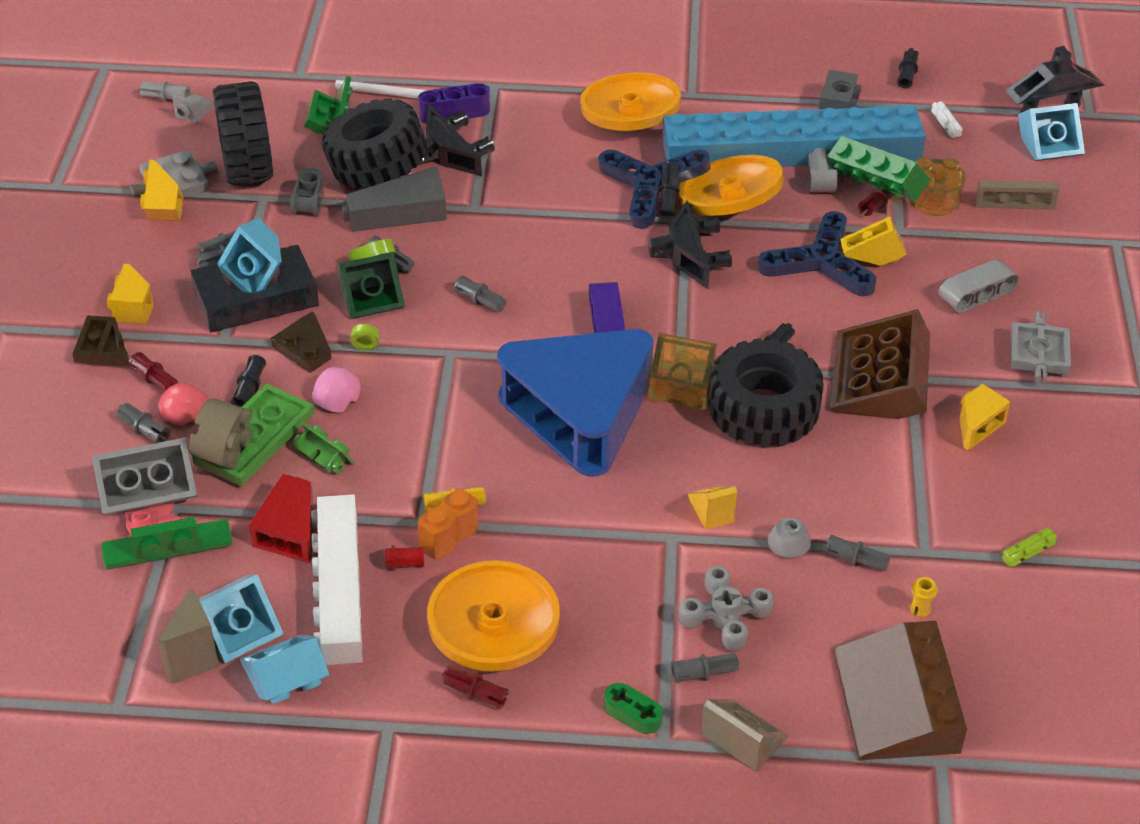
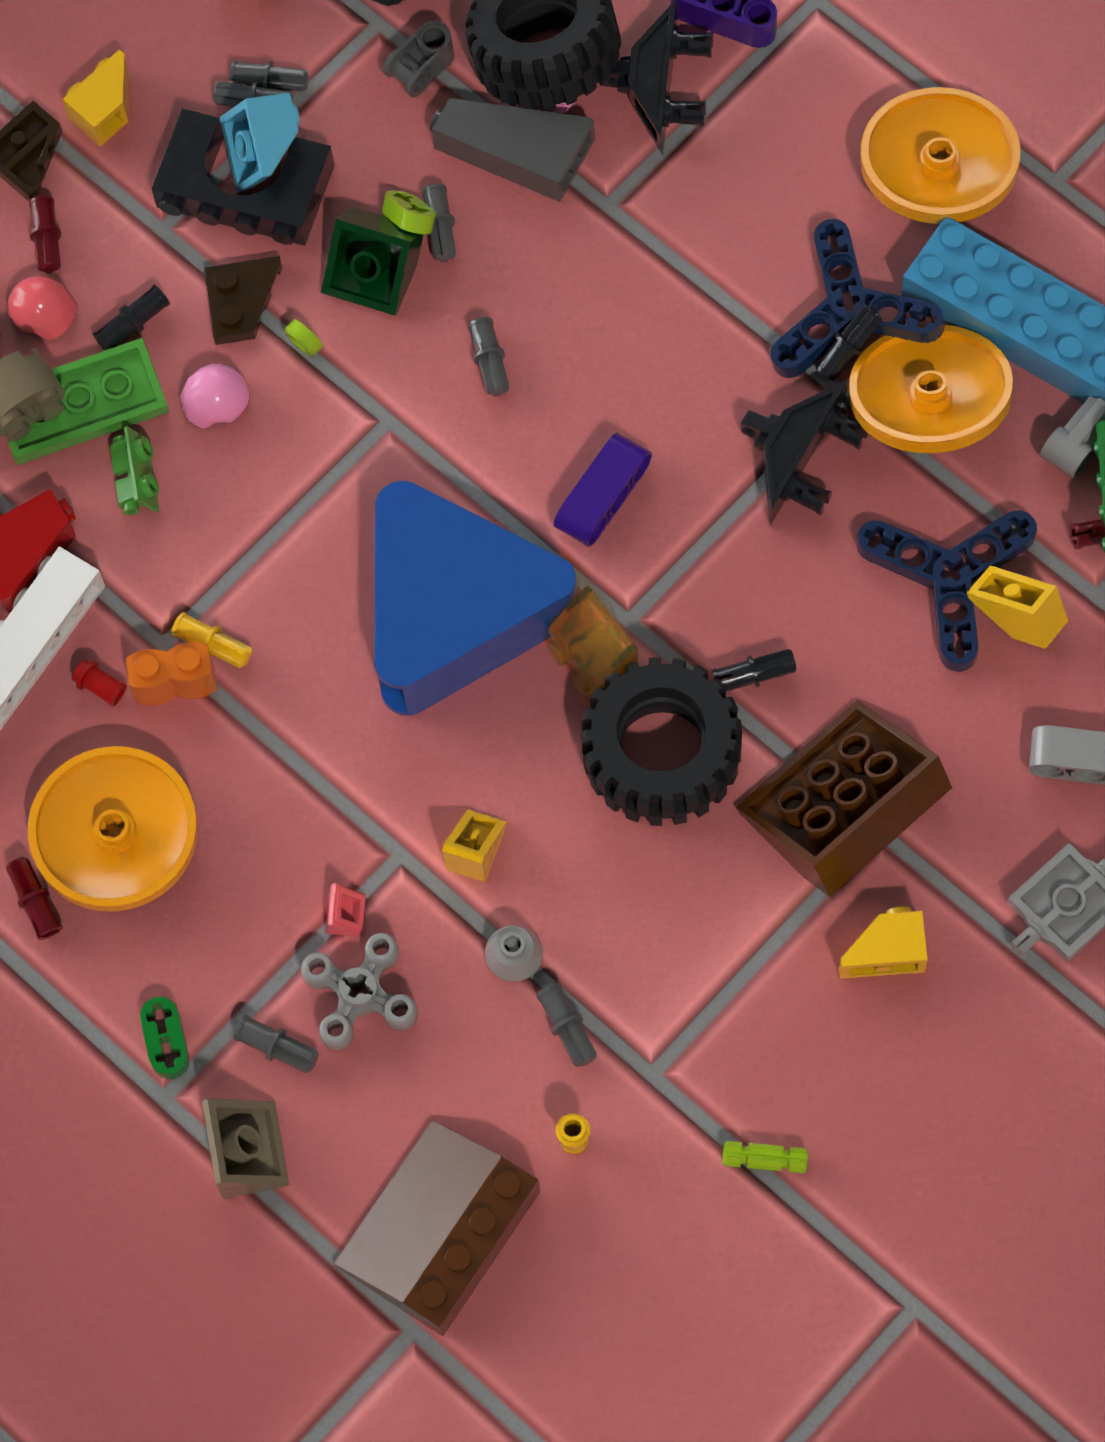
camera: 45 degrees right, 25 degrees up
none -> coral slope [325,883,366,936]

